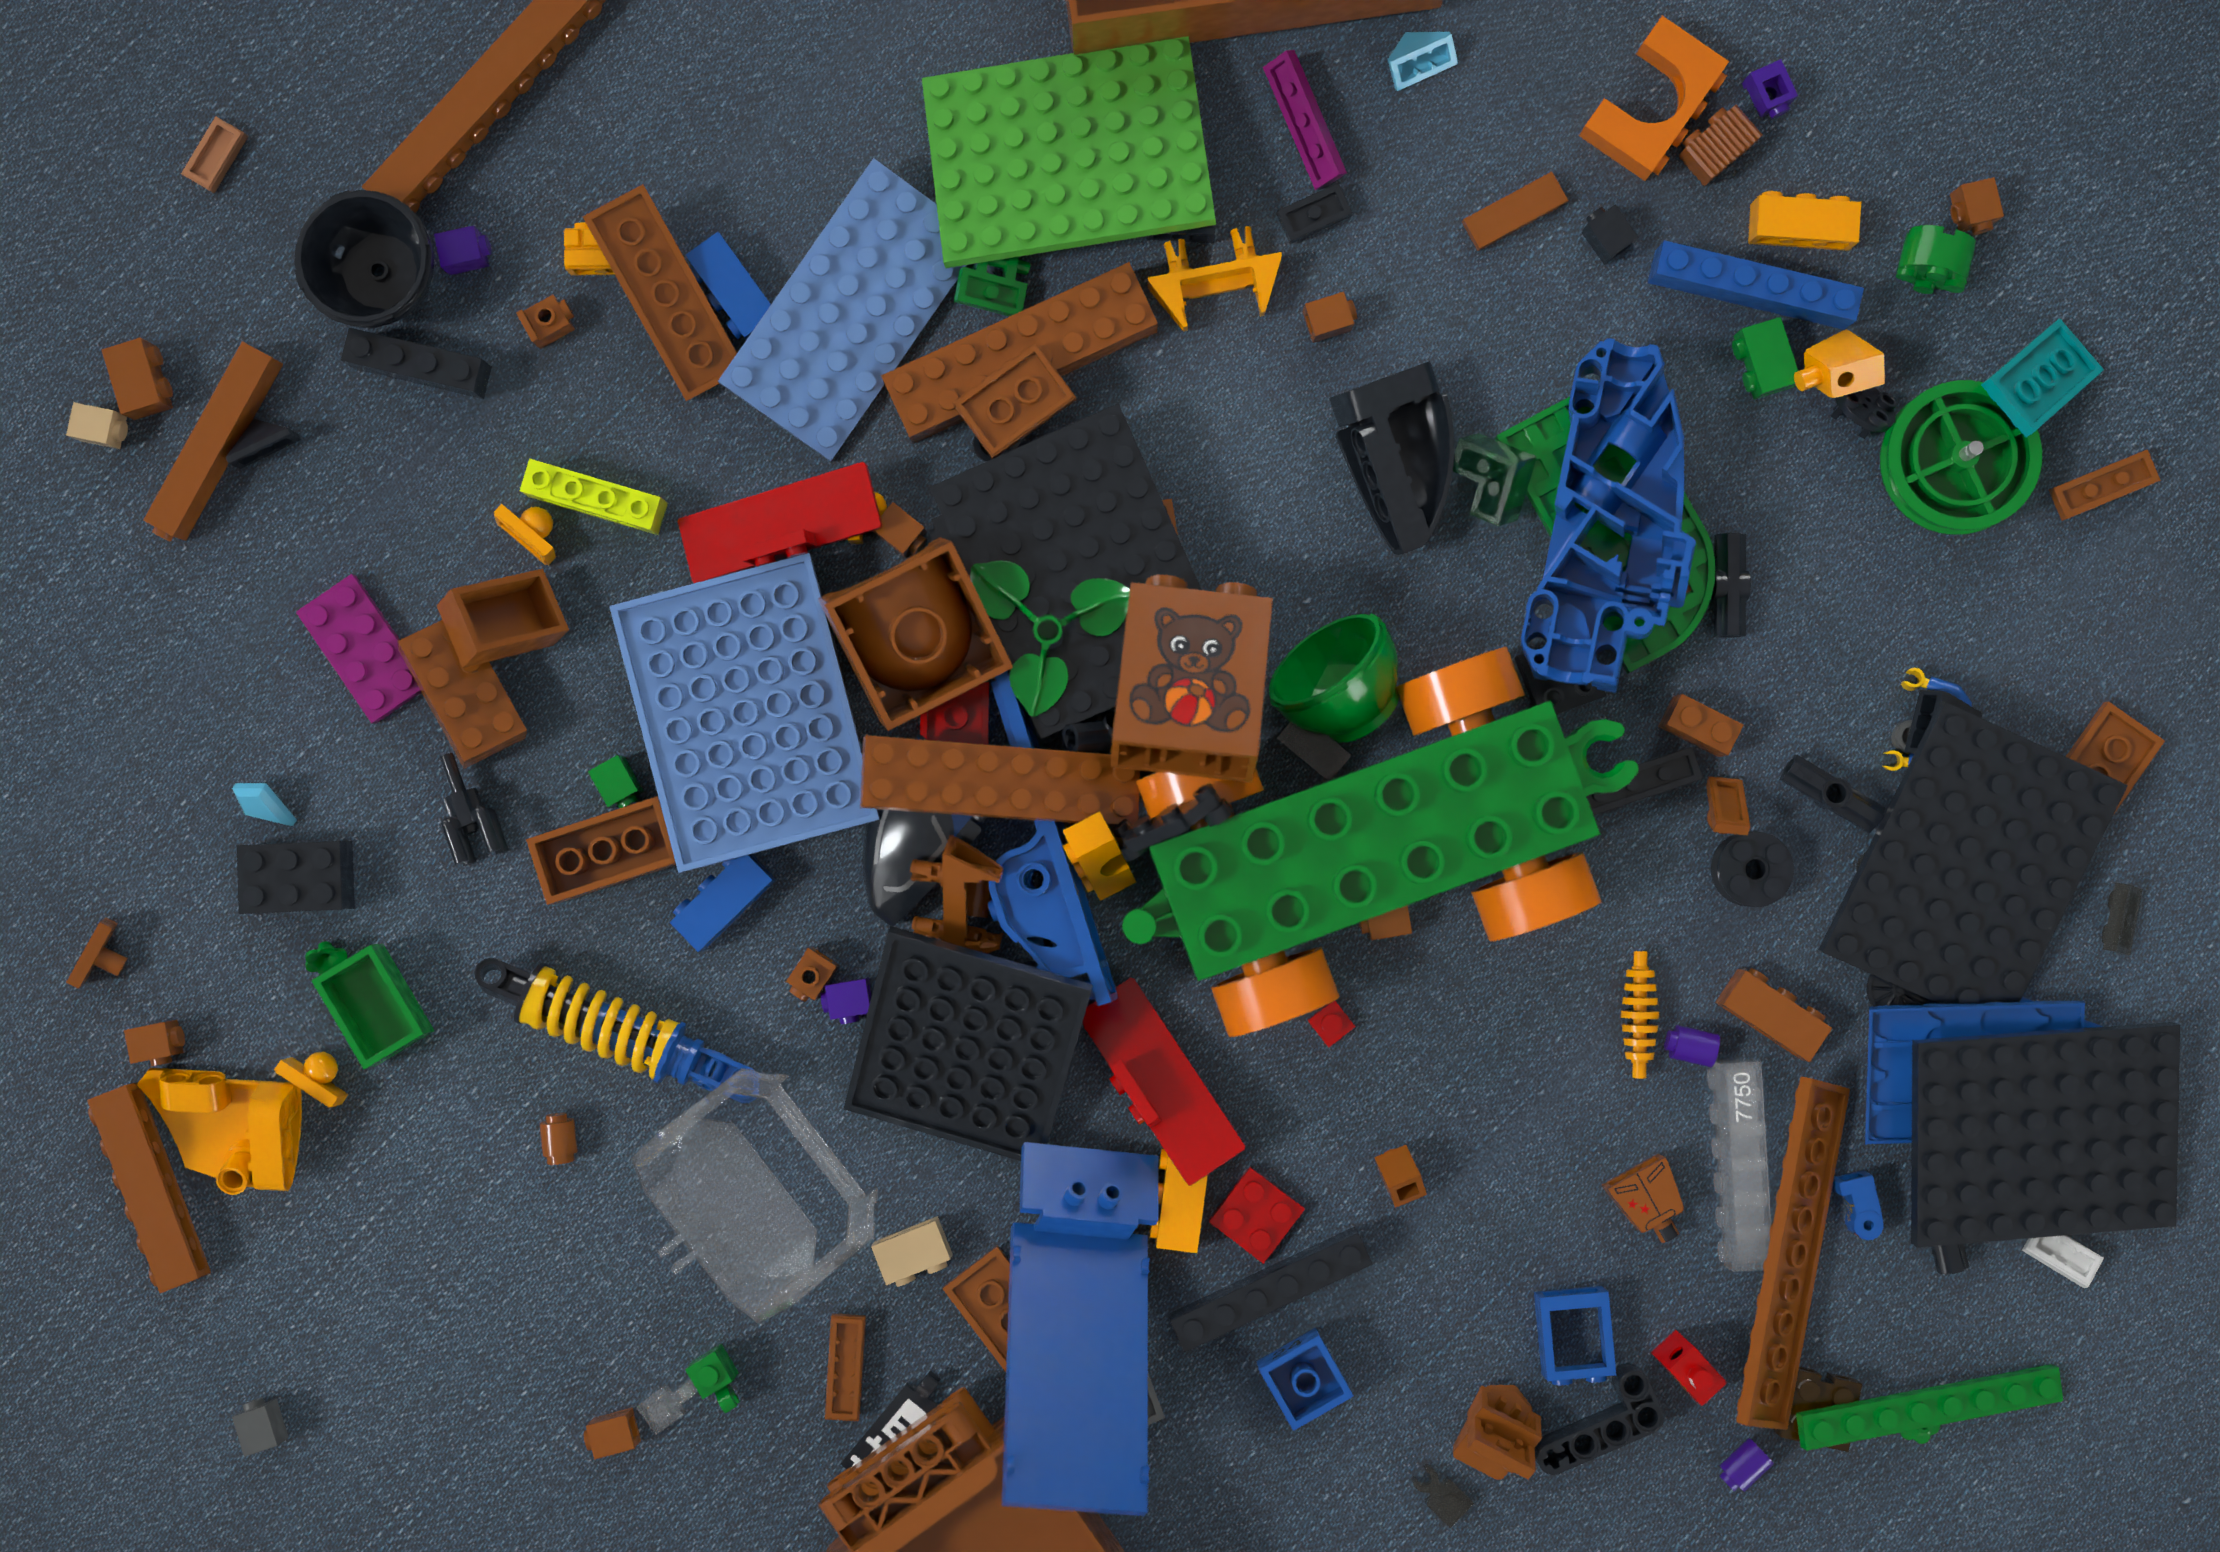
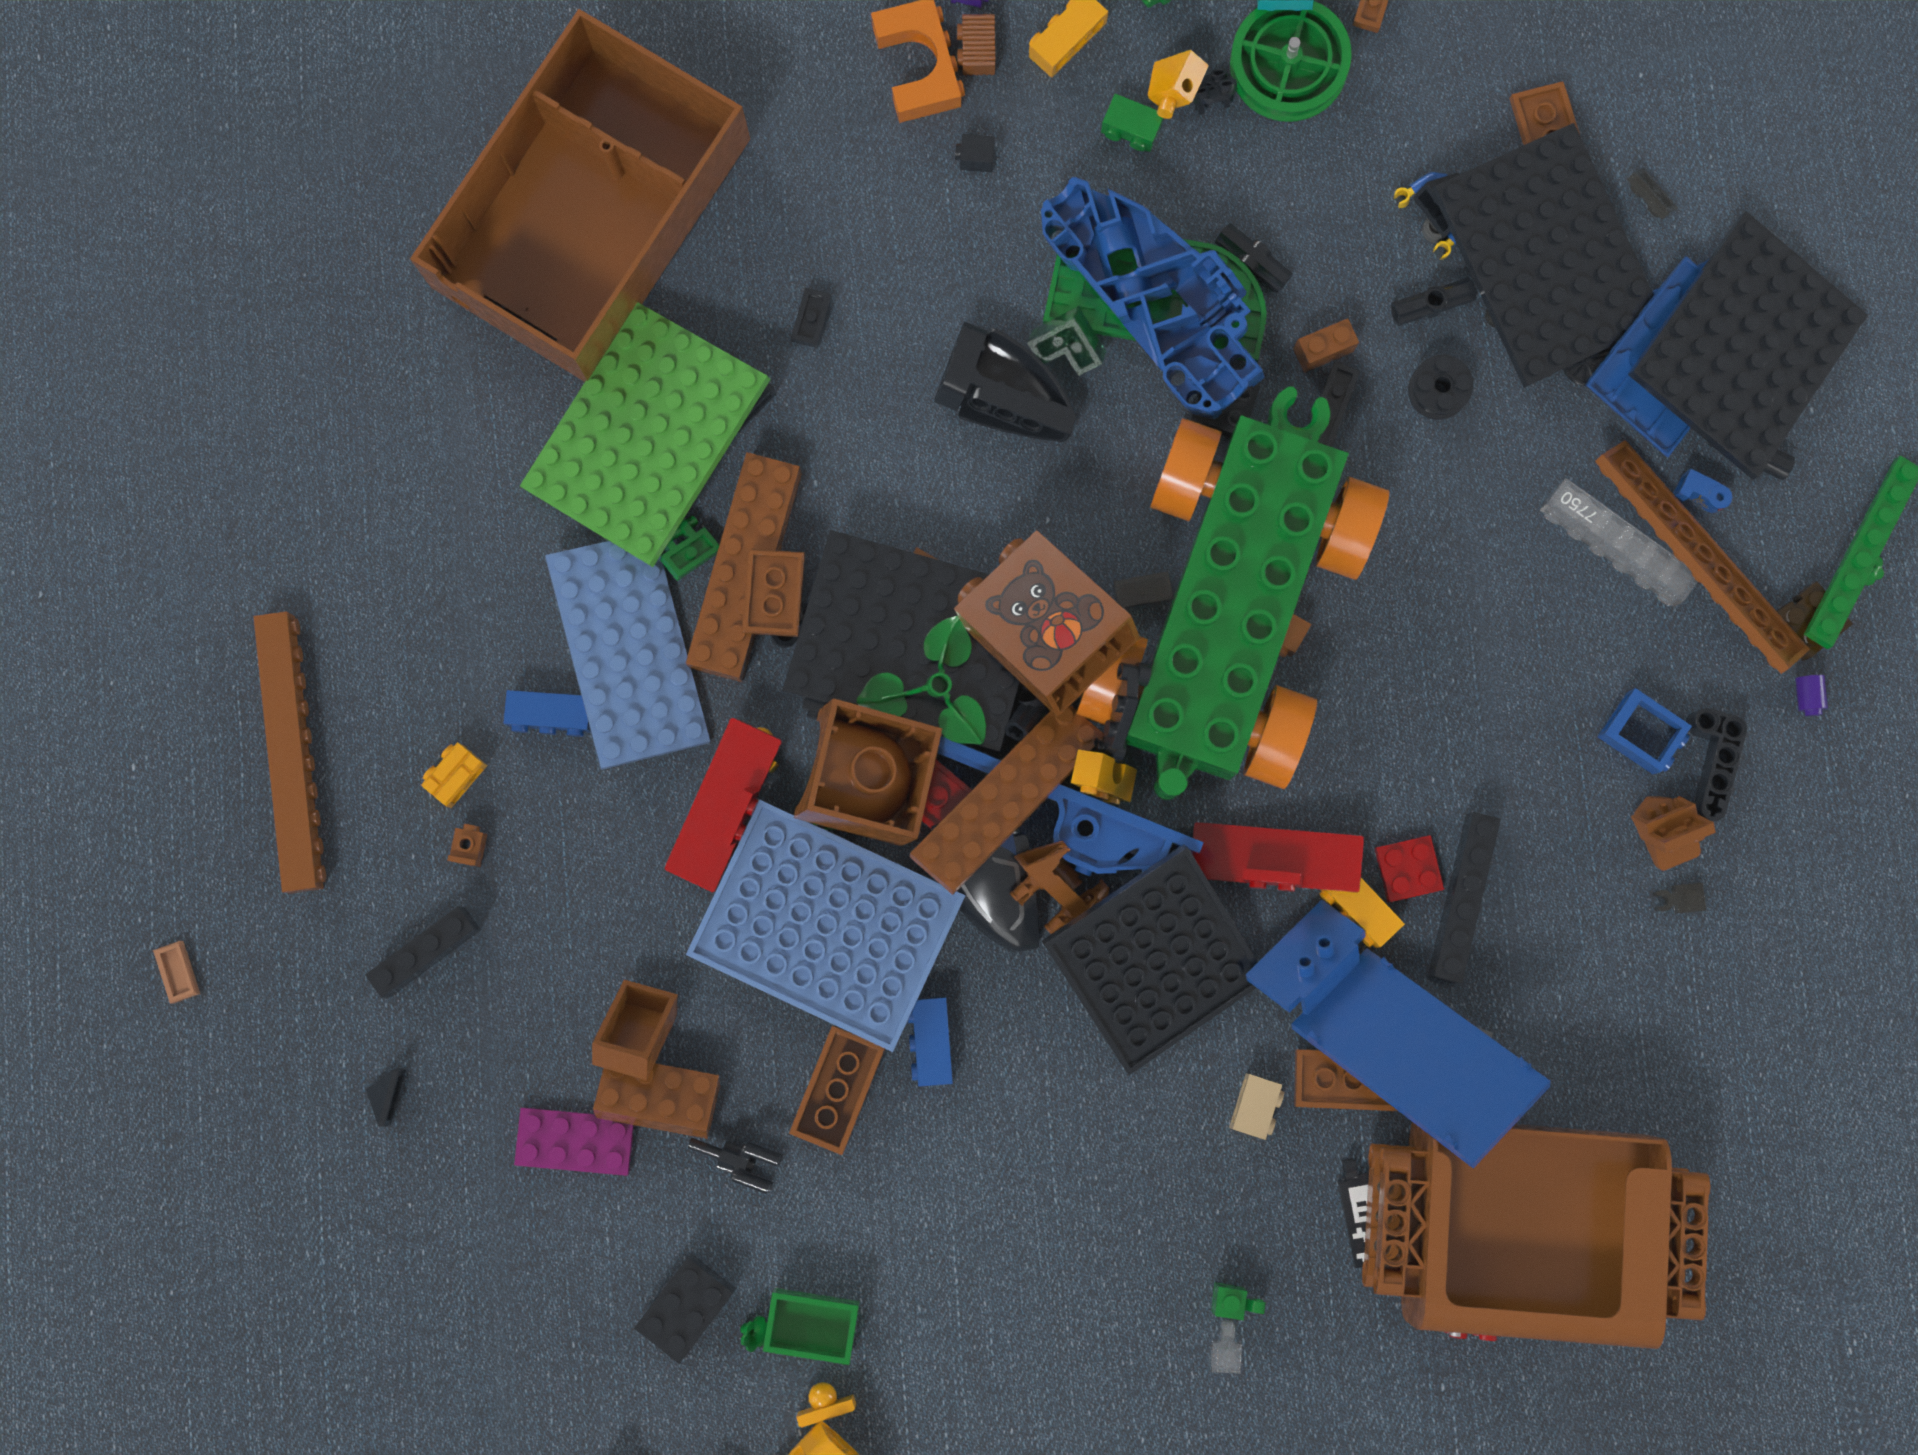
camera: 55 degrees left, 5 degrees down
tan brick [66,402,128,449] -> none
dark orange brick [101,337,173,420] -> none
dark orange brick [143,341,283,542] -> none
medium azure piece [232,783,297,826] -> none
black piece [294,190,435,328] -> none
dark purple brick [434,225,492,275] -> none
piece [474,958,761,1103] -> none
light orange tile [493,504,556,565] -> none
neon yellow brick [520,458,668,535] -> none
dark orange brick [539,1112,577,1165] -> none
dark orange plate [582,184,737,401] -> none
dark orange brick [584,1407,641,1460] -> none
green brick [588,755,644,809] -> none
clear windscreen [631,1068,878,1323] -> none
dark orange brick [786,947,840,1002] -> none
dark purple brick [821,977,872,1024] -> none
dark orange plate [825,1313,867,1421] -> none
dark orange brick [874,502,927,558] -> none
light orange hose [1147,226,1282,332] -> none
blue brick [1256,1327,1353,1431] -> none
magenta plate [1263,50,1347,190] -> none
green piece [1269,614,1399,742] -> none
dark orange brick [1302,291,1357,343] -> none
red plate [1307,1001,1356,1048] -> none
dark orange brick [1374,1145,1427,1208] -> none
medium azure slope [1388,32,1458,91] -> none
dark orange tile [1462,171,1568,251] -> none
dark orange torso [1601,1154,1684,1243] -> none
light orange piece [1621,951,1659,1079] -> none
blue brick [1648,240,1864,330] -> none
red torso [1650,1329,1727,1406] -> none
dark purple brick [1664,1025,1720,1068] -> none
dark orange tile [1706,777,1751,835] -> none
dark orange brick [1715,968,1832,1062] -> none
white plate [2022,1235,2104,1288] -> none

